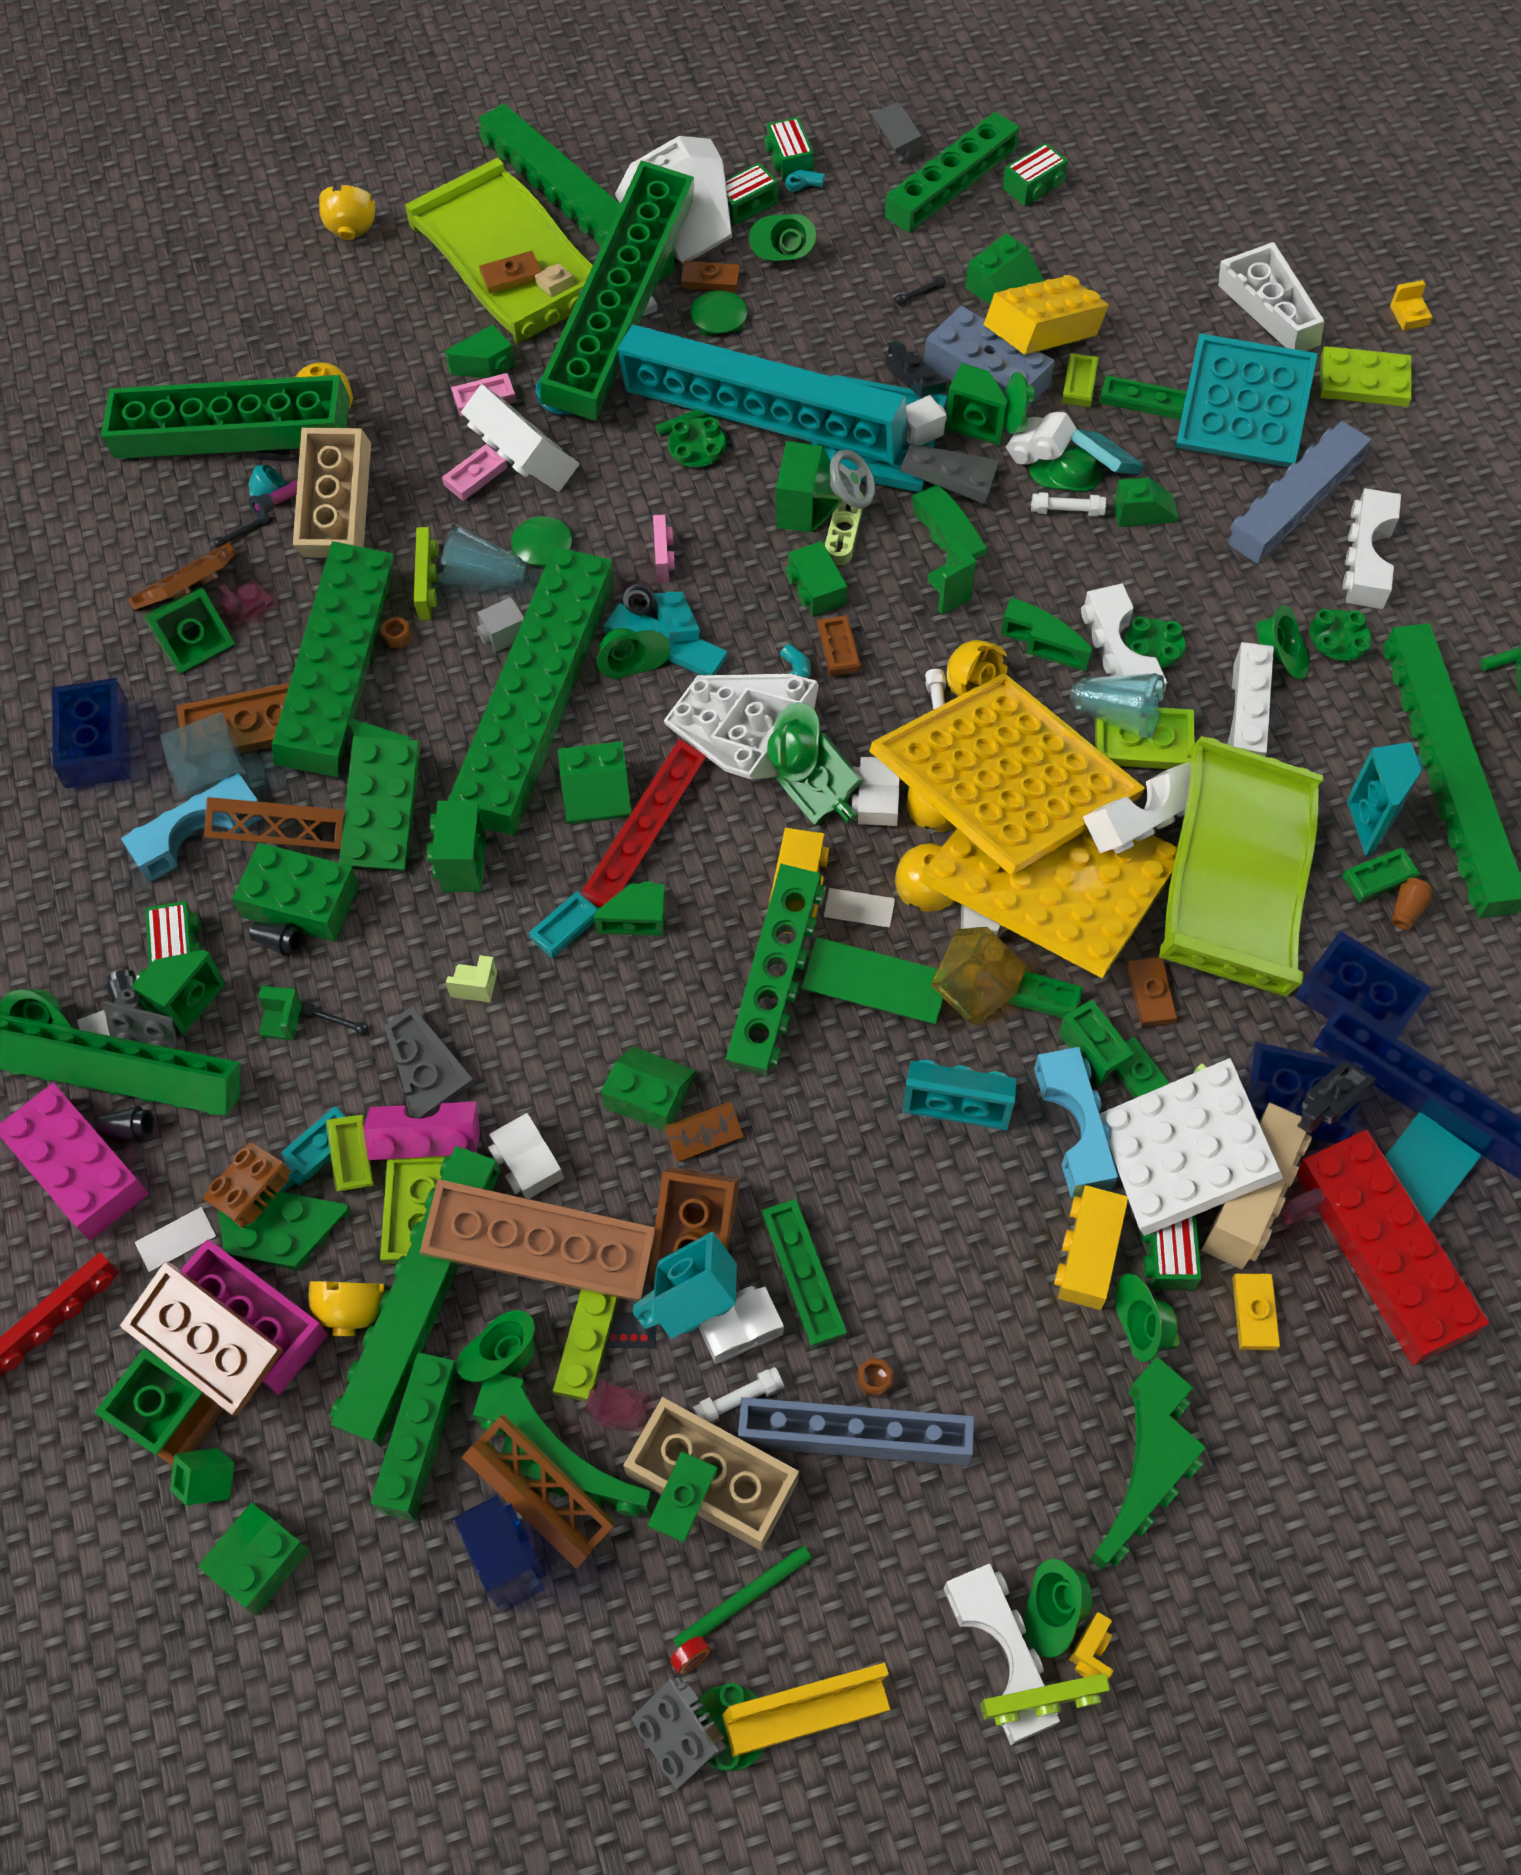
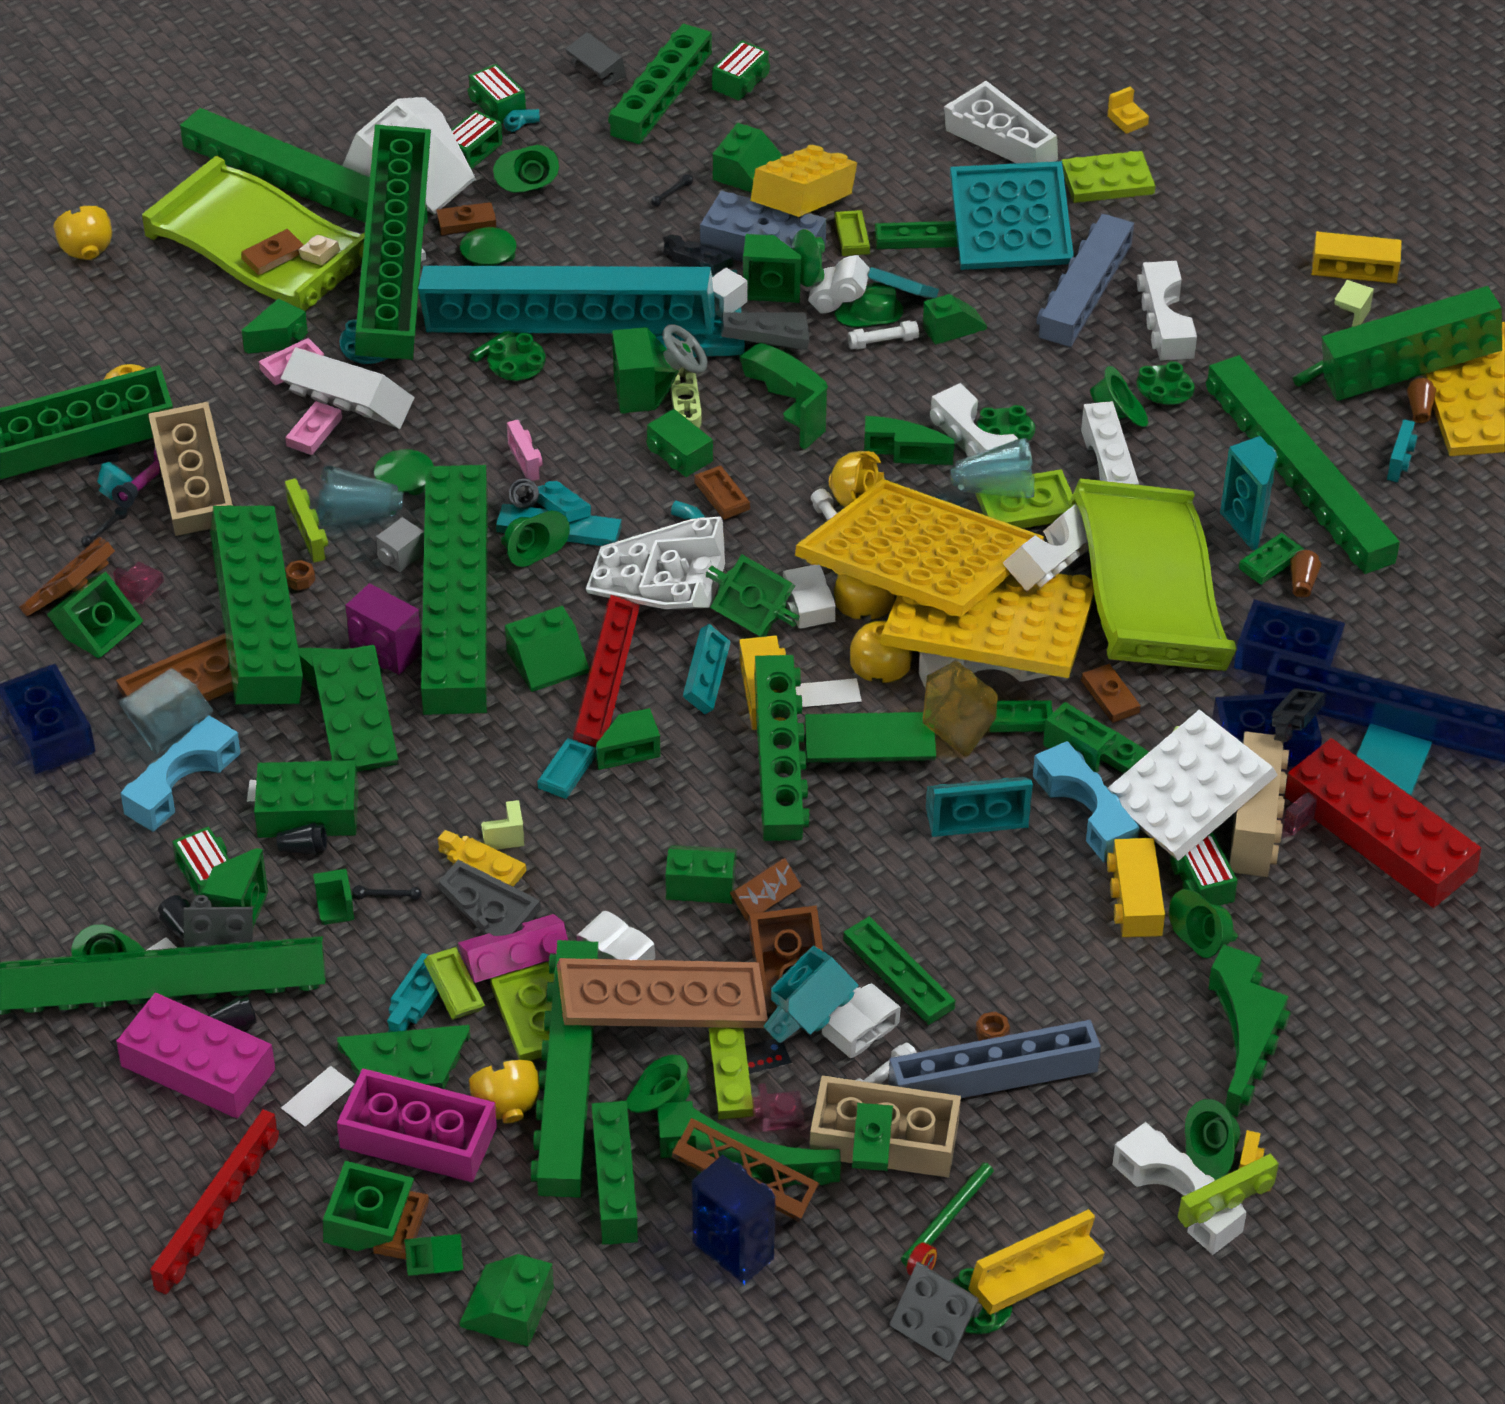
camera: 20 degrees left, 15 degrees down
plate [120,1262,283,1415] -> none
dark orange hinge [202,1142,292,1229] -> none
dark orange fence [204,797,344,850] -> none
green brick [427,801,487,892] -> none
green piece [767,702,820,781] -> none
yellow plate [1232,1274,1280,1350] -> none
none -> magenta brick [345,583,422,675]
none -> yellow hinge [437,830,526,887]
none -> teal plate [682,624,731,714]

